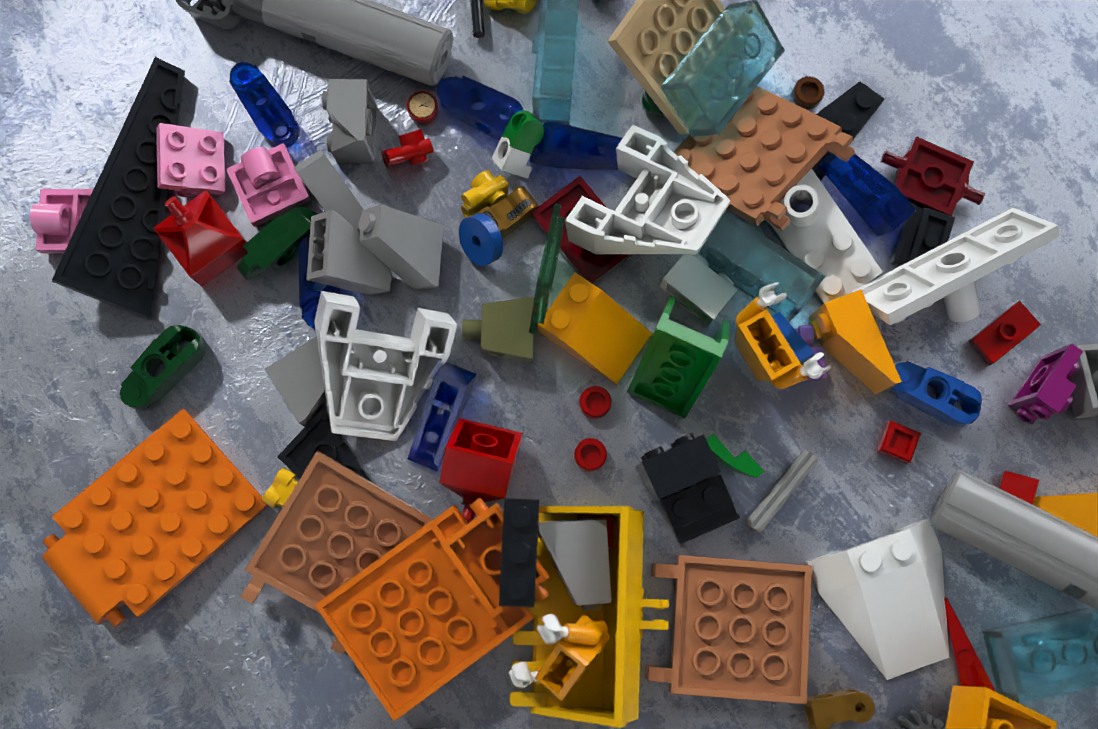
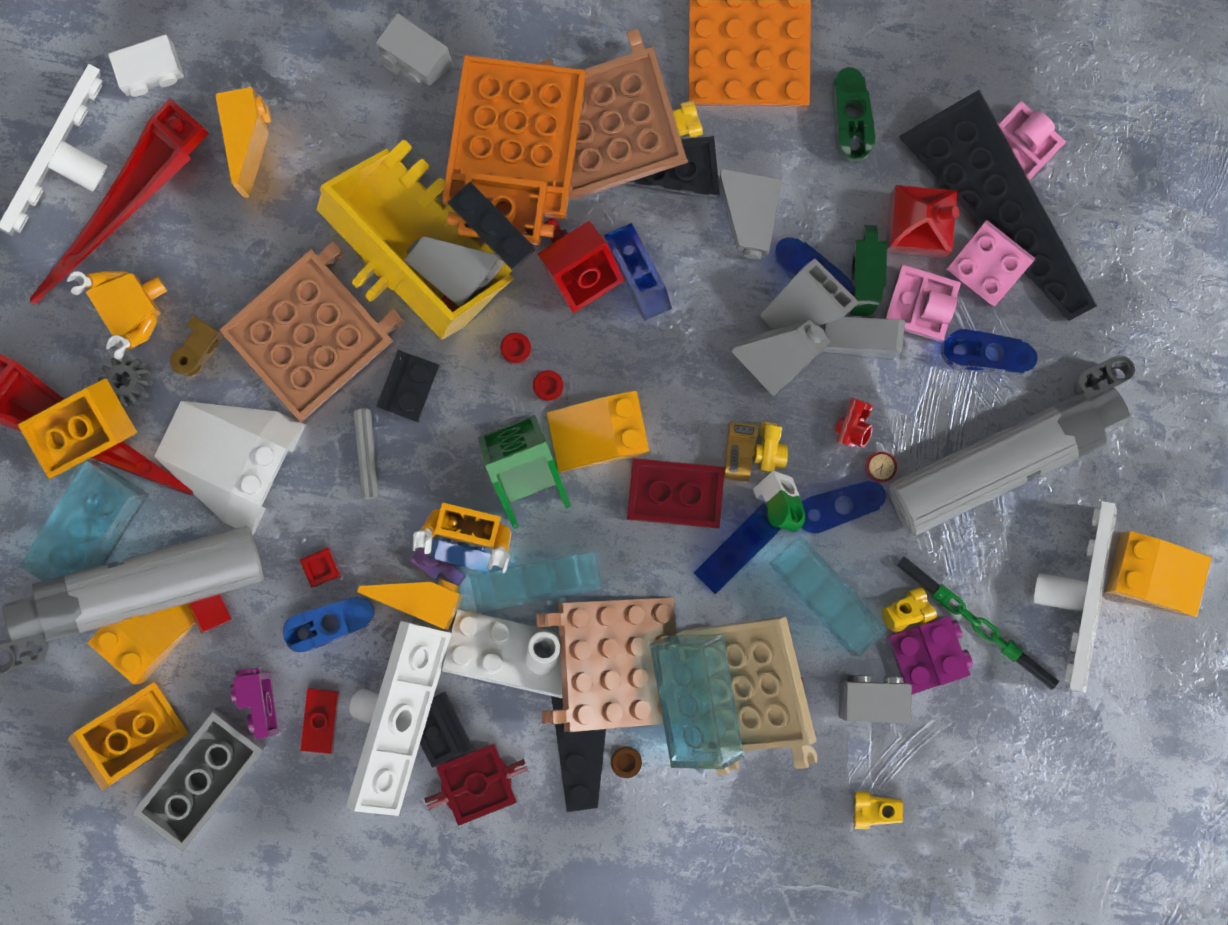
camera: 135 degrees right, 5 degrees up
white wedge [314,291,457,441] -> none
light grey slope [322,79,376,164] -> none
blue piece [459,213,503,266] -> none
olive torso [462,297,534,364] -> none
light orange torso [509,614,610,701] -> none
clear green piece [529,203,565,334] -> none
white wedge [565,125,730,254] -> none
black brick [636,433,721,503] -> none
white piece [659,254,737,326] -> none
green slope [706,433,764,478] -> none
clear blue slope [818,153,917,236] -> none

